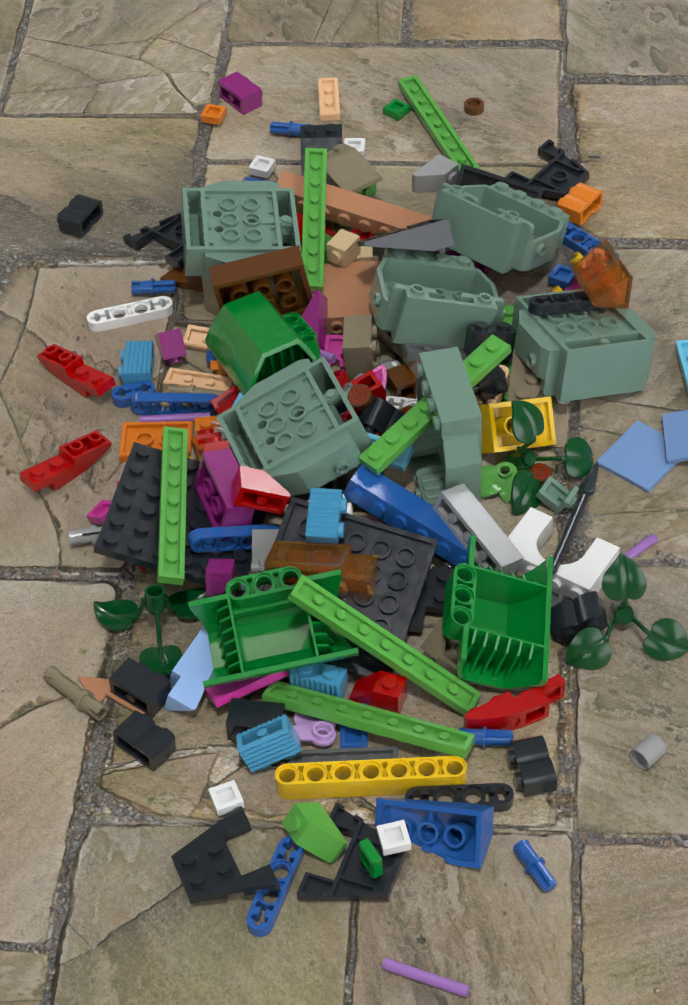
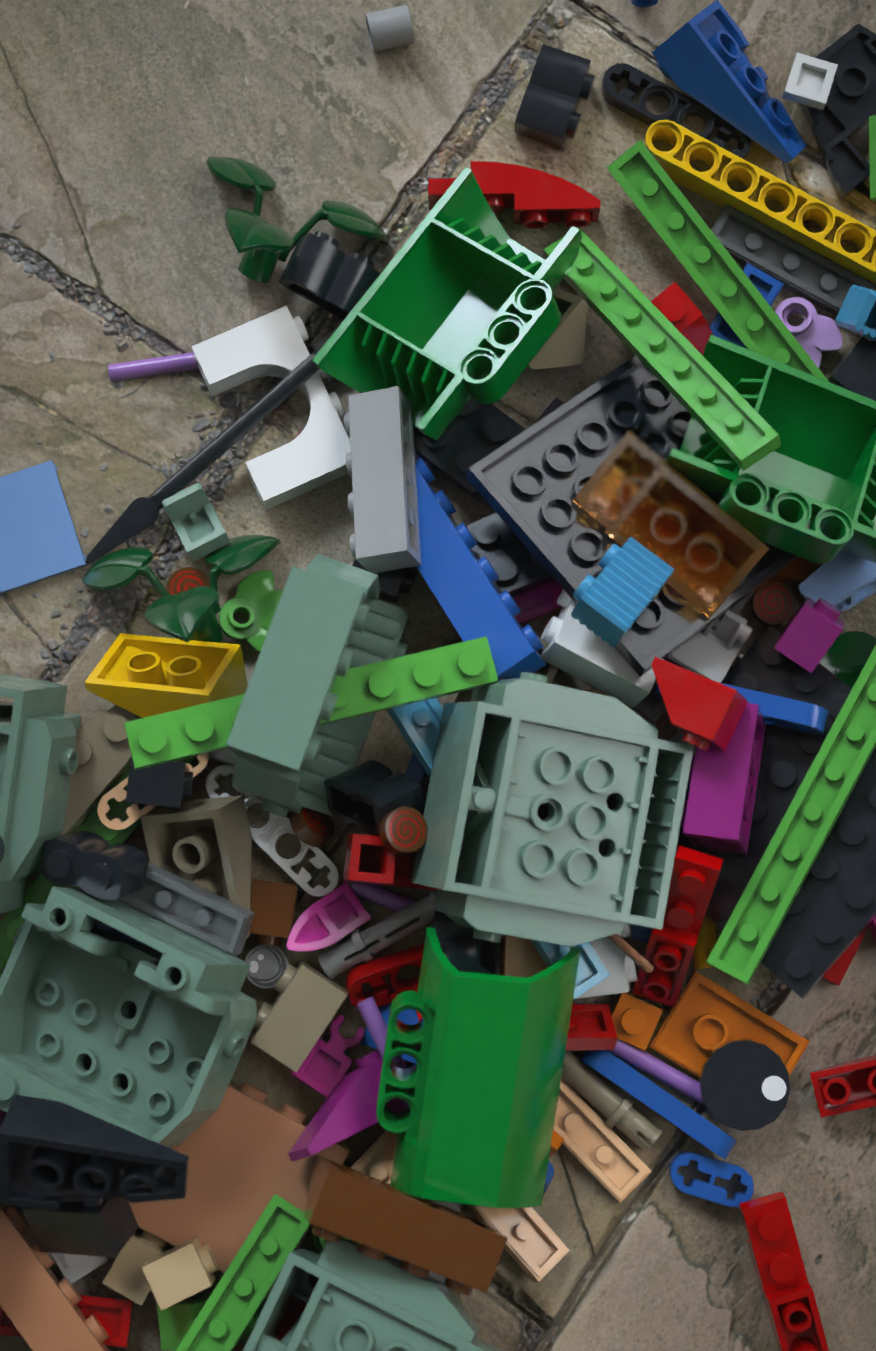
camera: 150 degrees left, 35 degrees up
dark azure brick [118,340,155,385] -> none
magenta slope [155,328,187,364] -> none
green tile [359,838,383,879] -> none
blue axle [459,726,513,748] -> none
none -> black tile [700,1040,790,1131]

